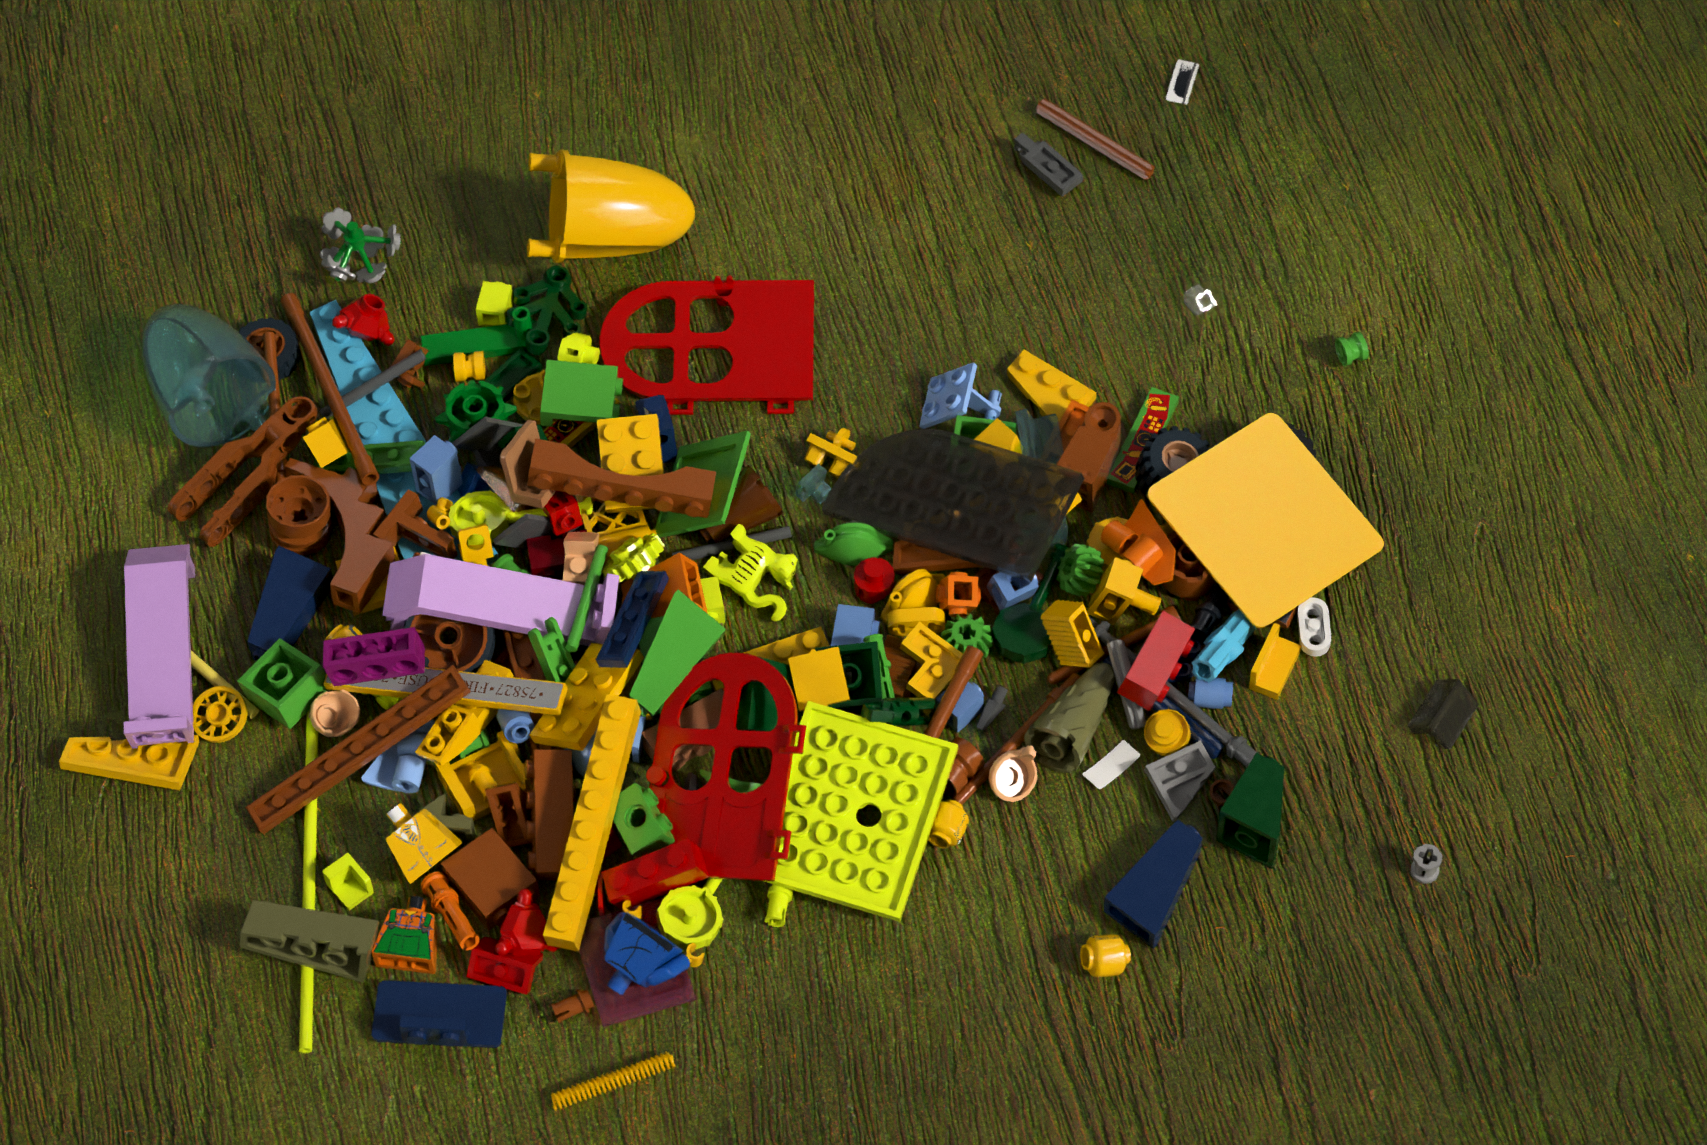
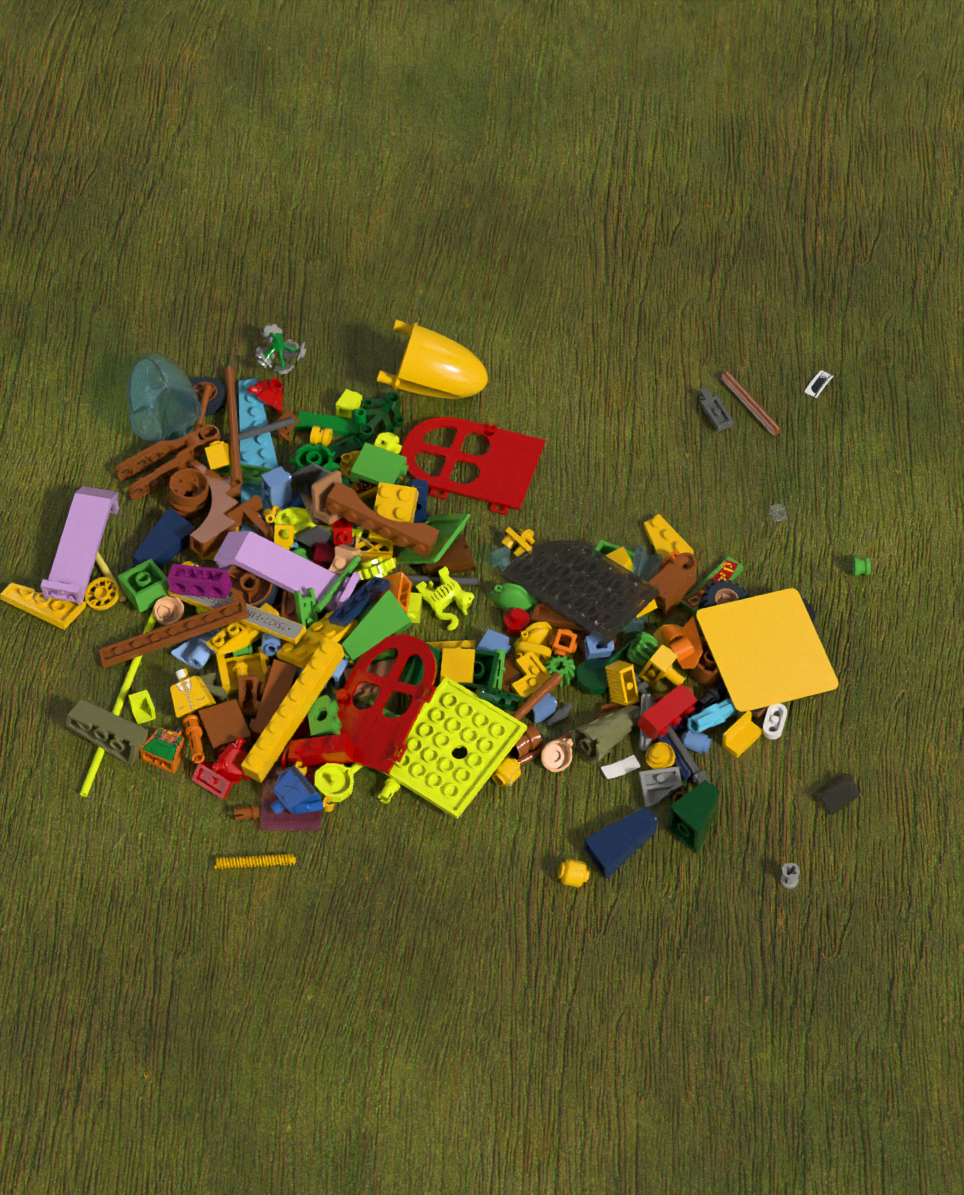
camera: 15 degrees right, 5 degrees down
dark blue bracket [372,980,507,1048] -> none
light blue plate [919,362,1002,429] -> none

